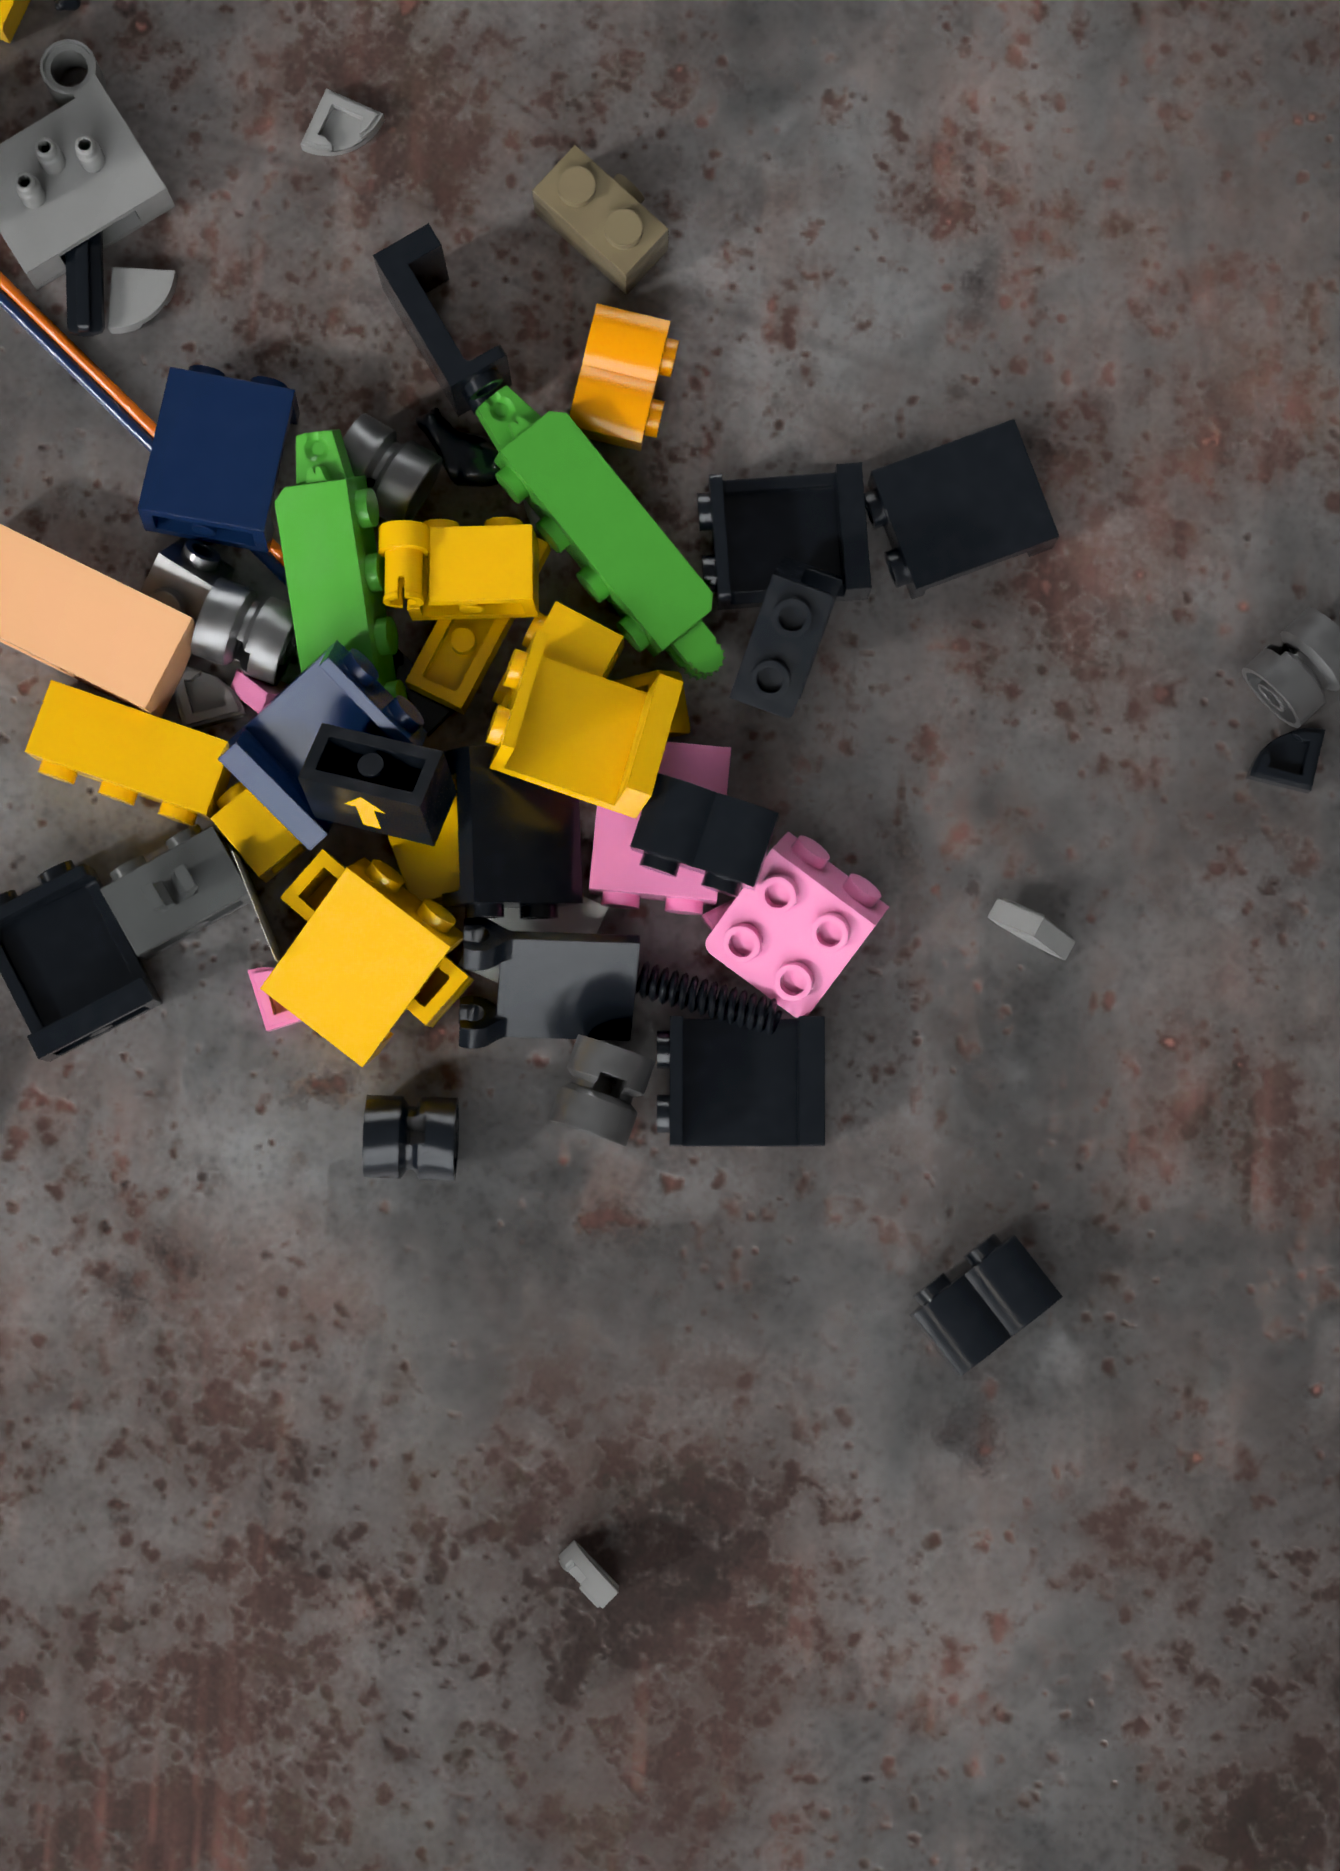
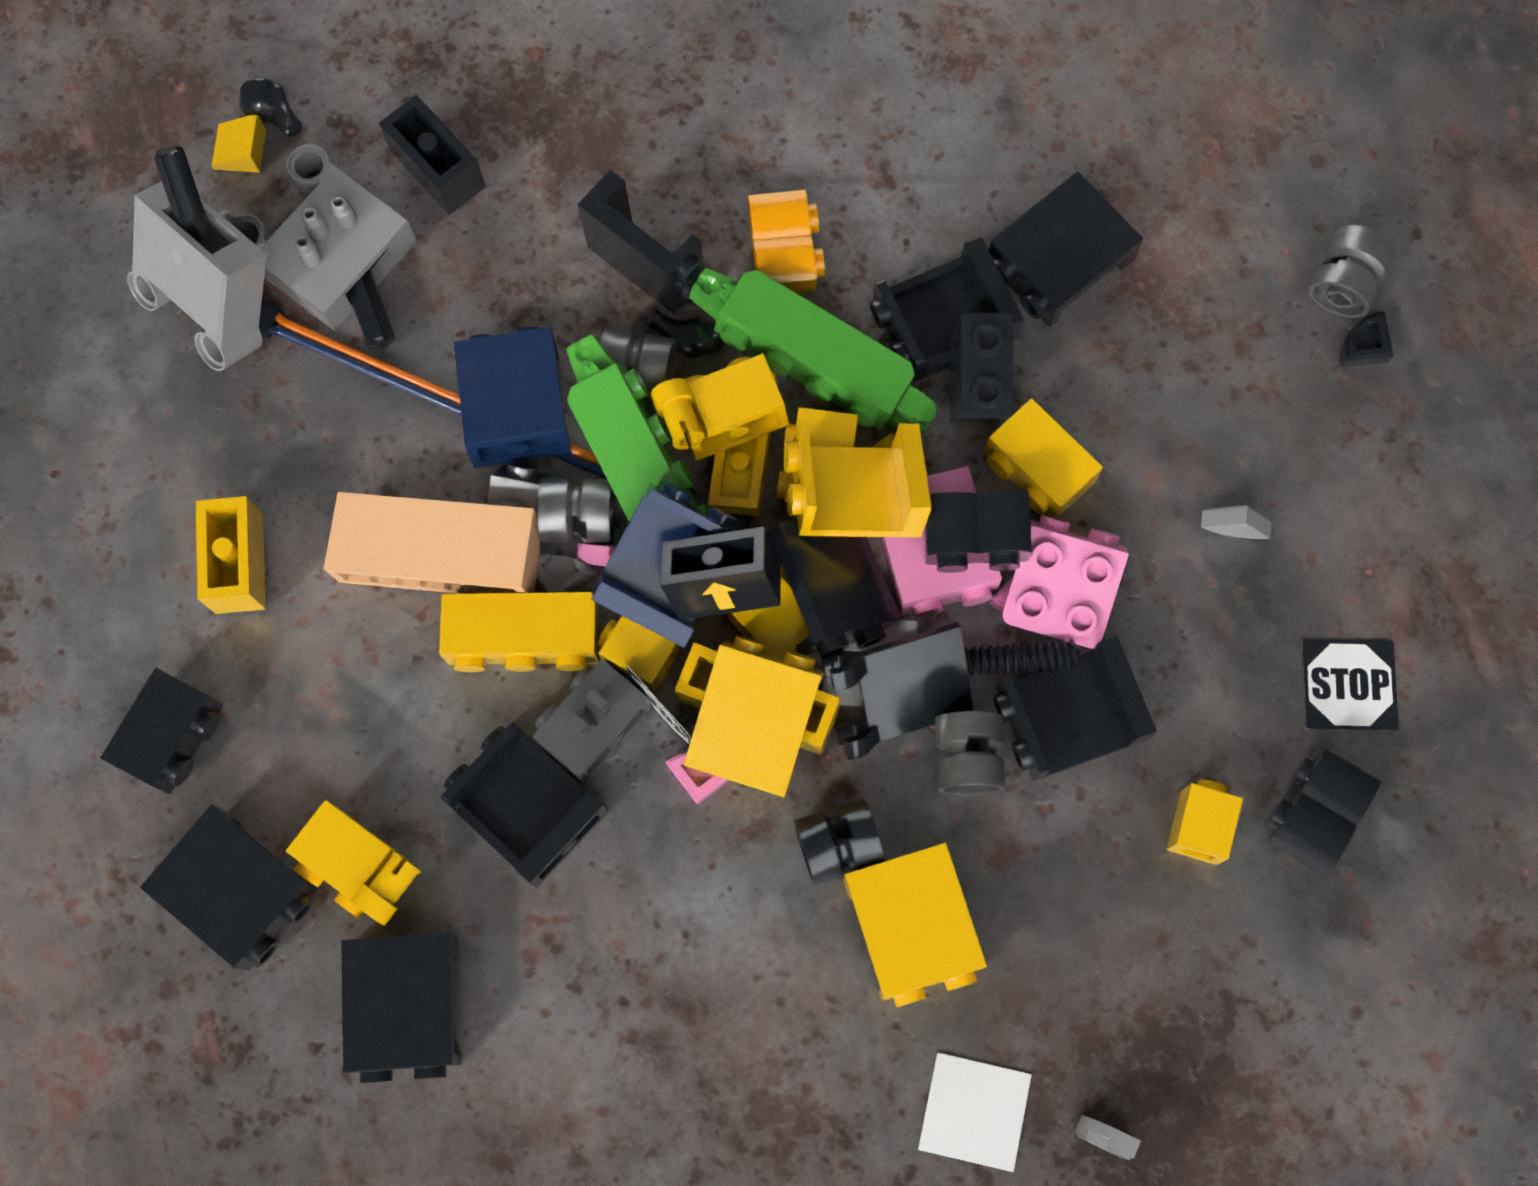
camera: 15 degrees left, 10 degrees down
light grey tile [108,267,178,334] -> none
light grey tile [300,88,385,156] -> none
dark tan brick [532,145,669,295] -> none
none -> black brick [379,95,486,215]
none -> yellow panel [843,843,987,1008]
none -> white sticker [918,1052,1032,1172]
none -> yellow brick [984,398,1103,517]
none -> yellow brick [1166,779,1243,865]
none -> sticker [1302,639,1399,731]

